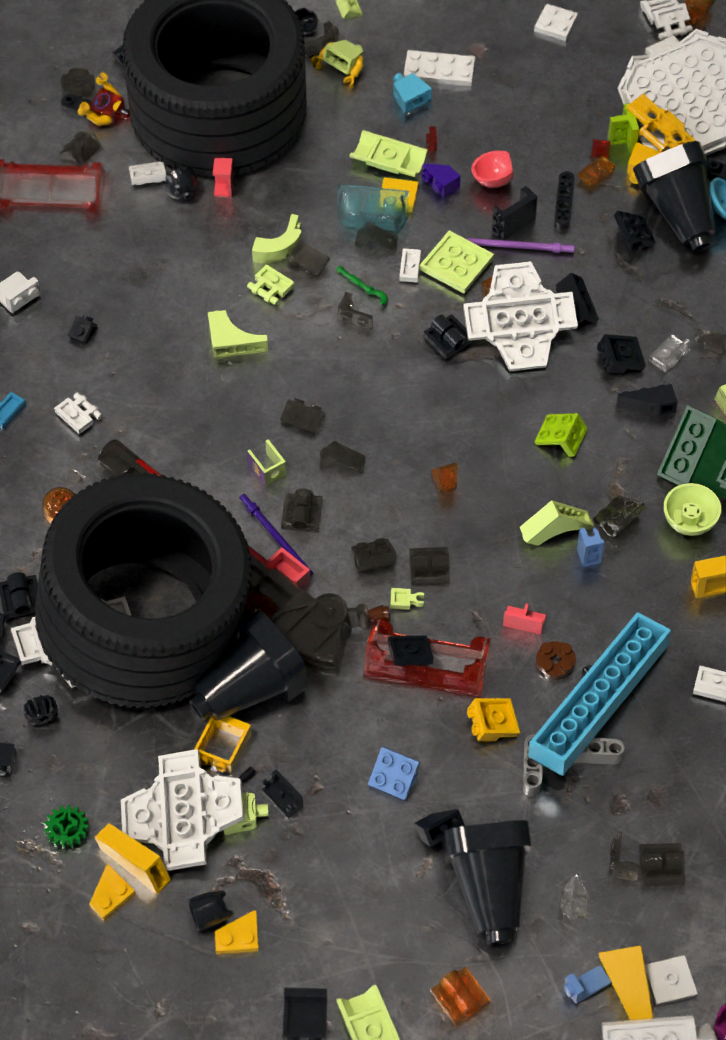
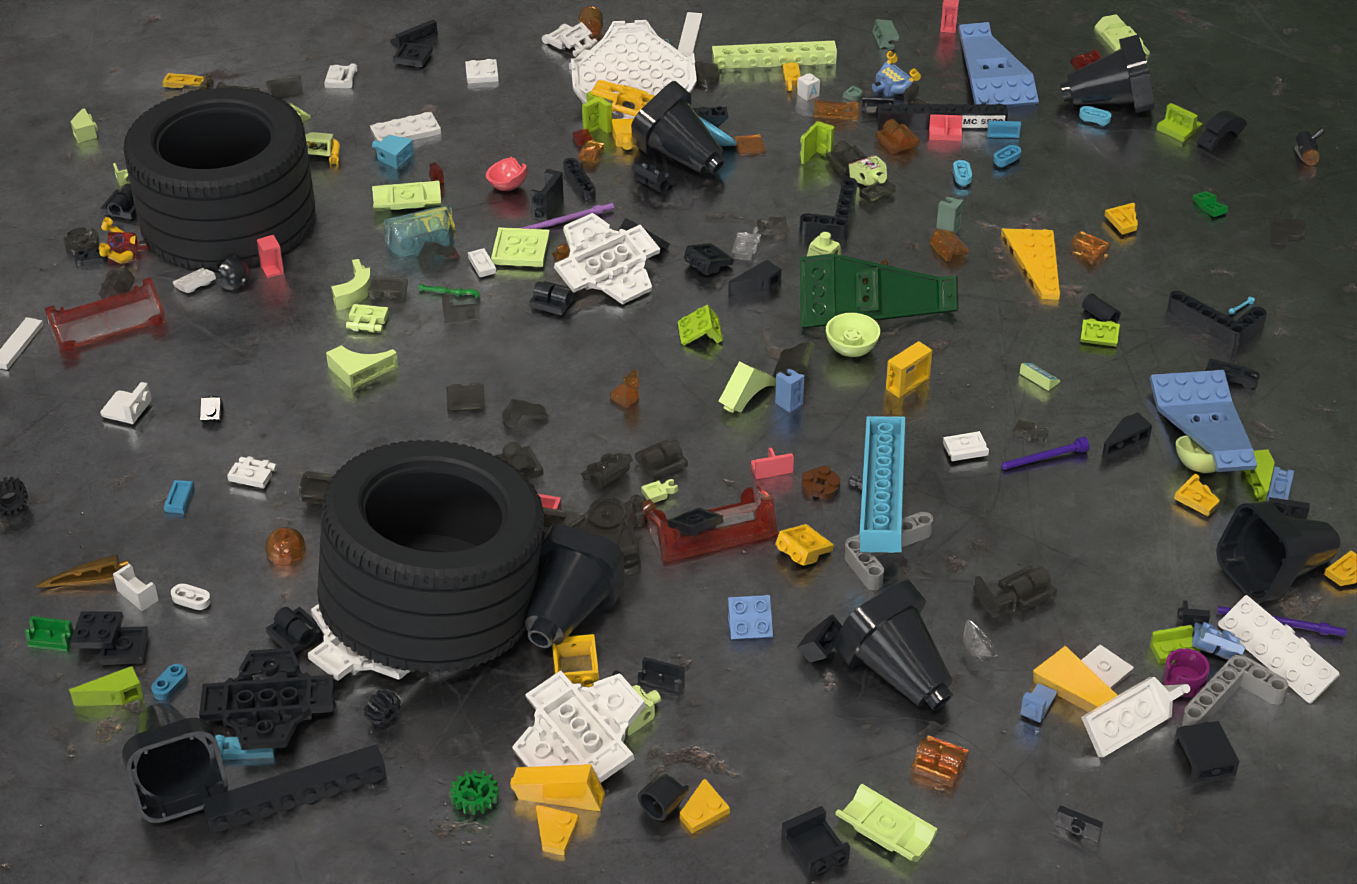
camera: 30 degrees left, 15 degrees down
yellowish green piece [247,439,286,487] -> none
dark purple slope [421,163,461,197] -> none

